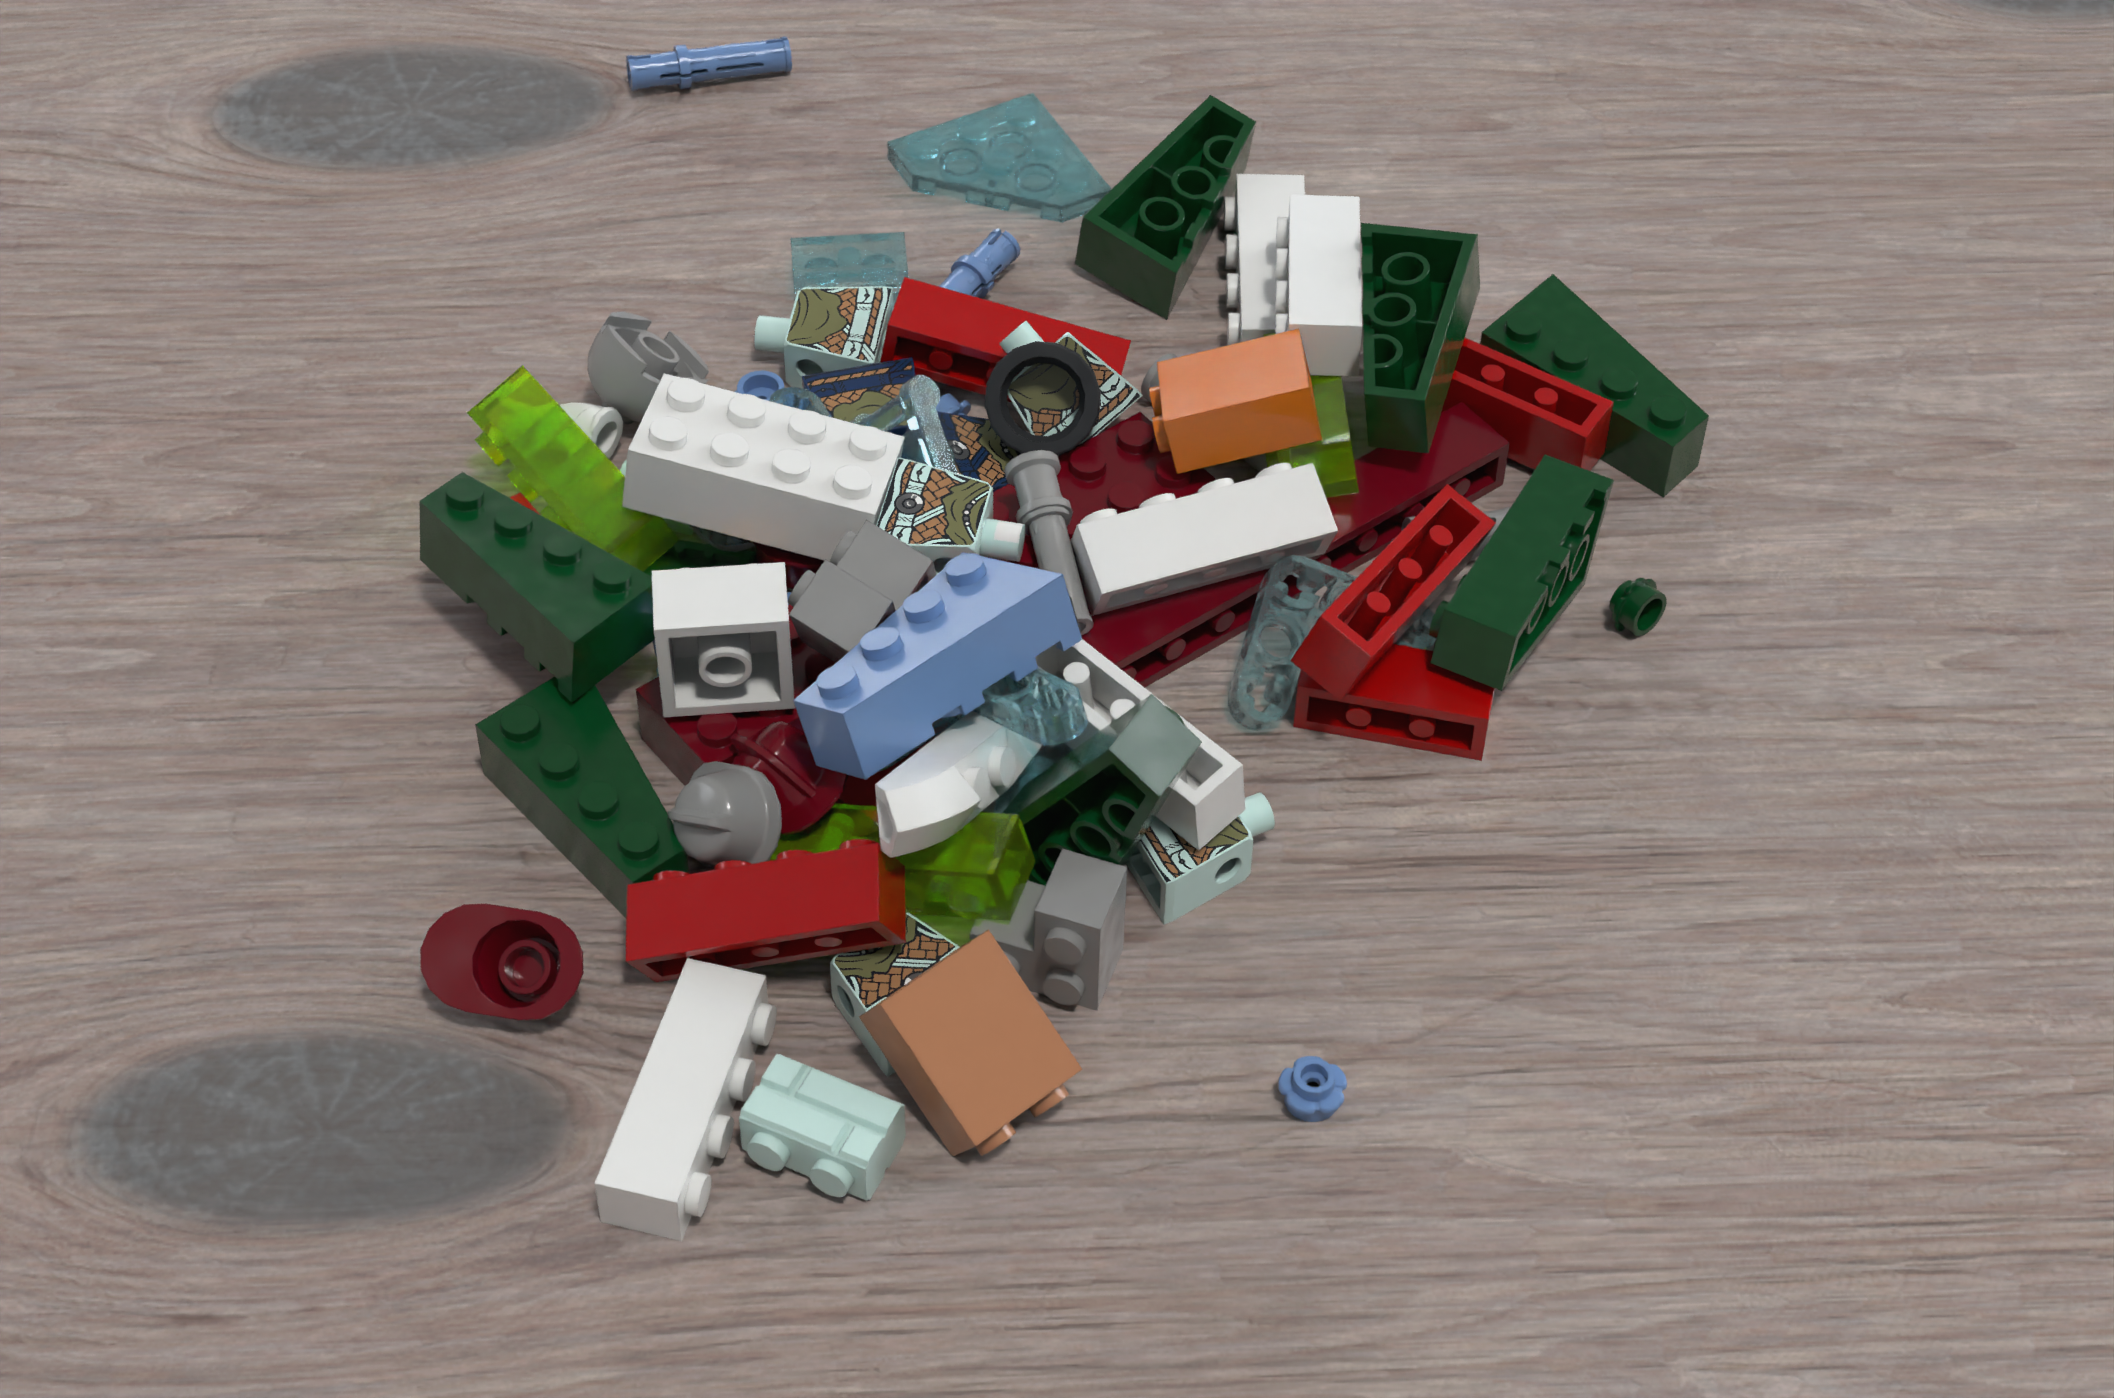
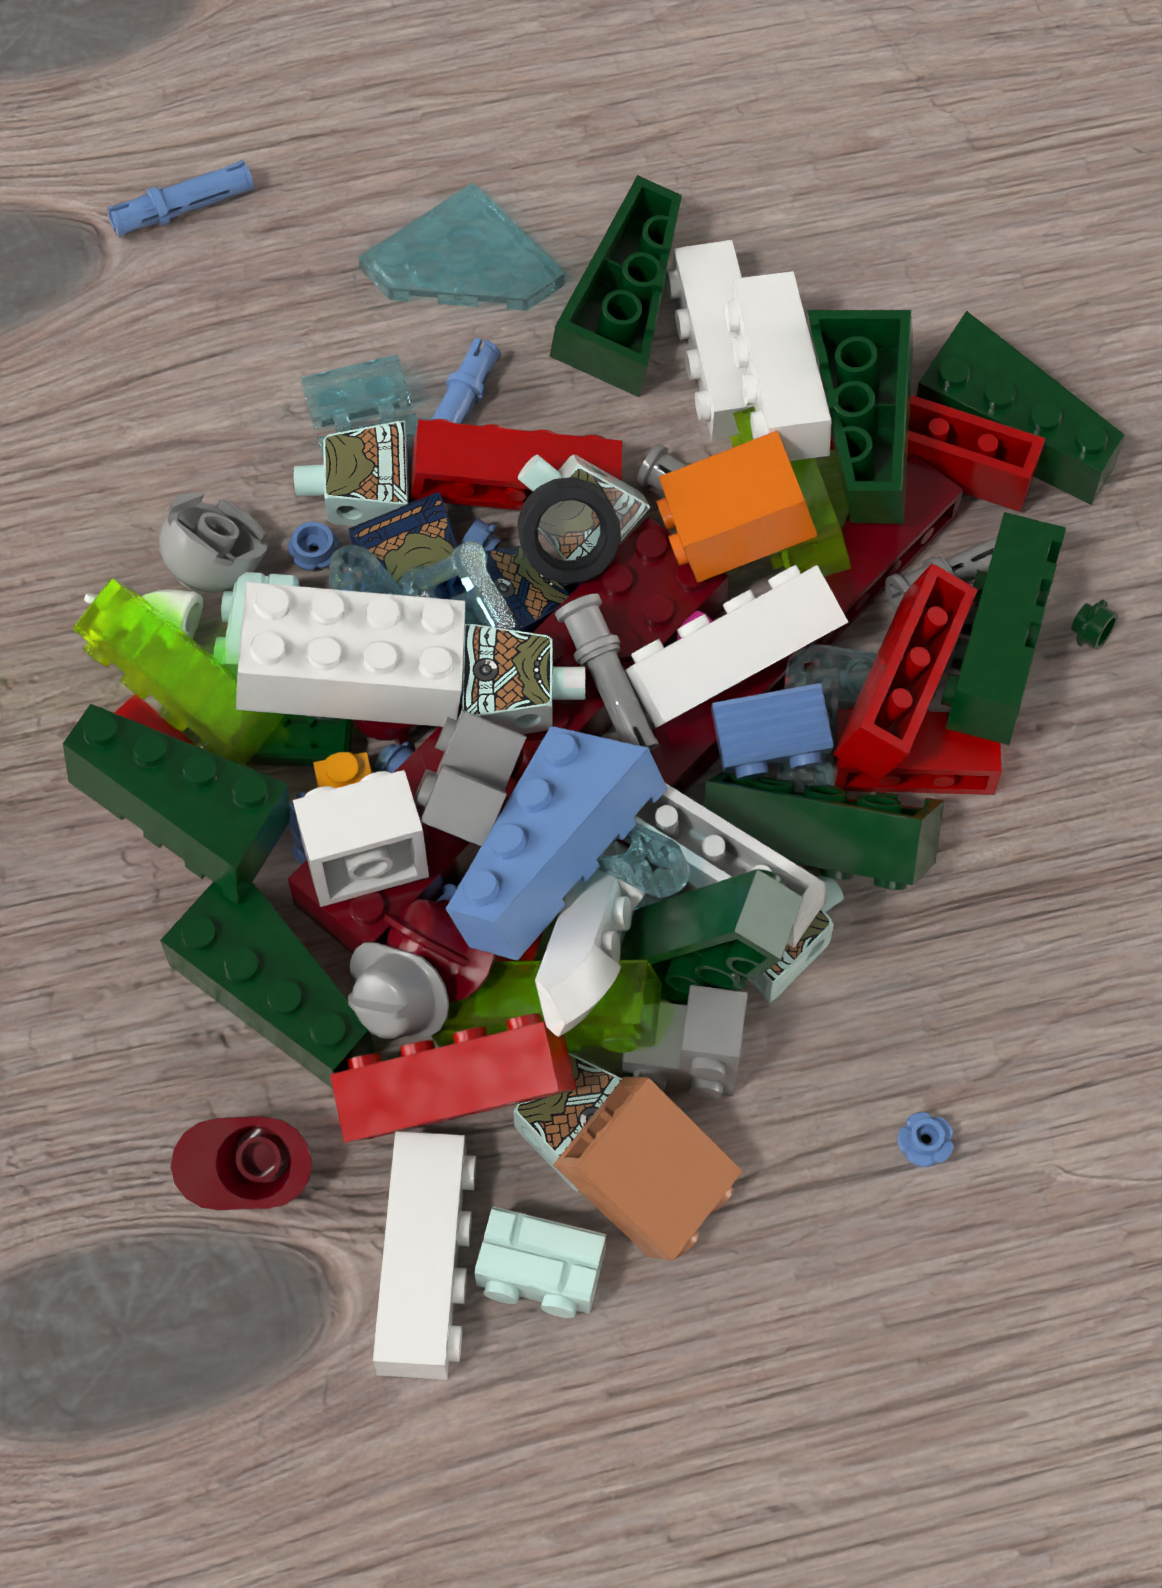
camera: 10 degrees left, 15 degrees up
none -> dark green wedge [703,772,945,890]
none -> medium blue brick [711,683,833,780]

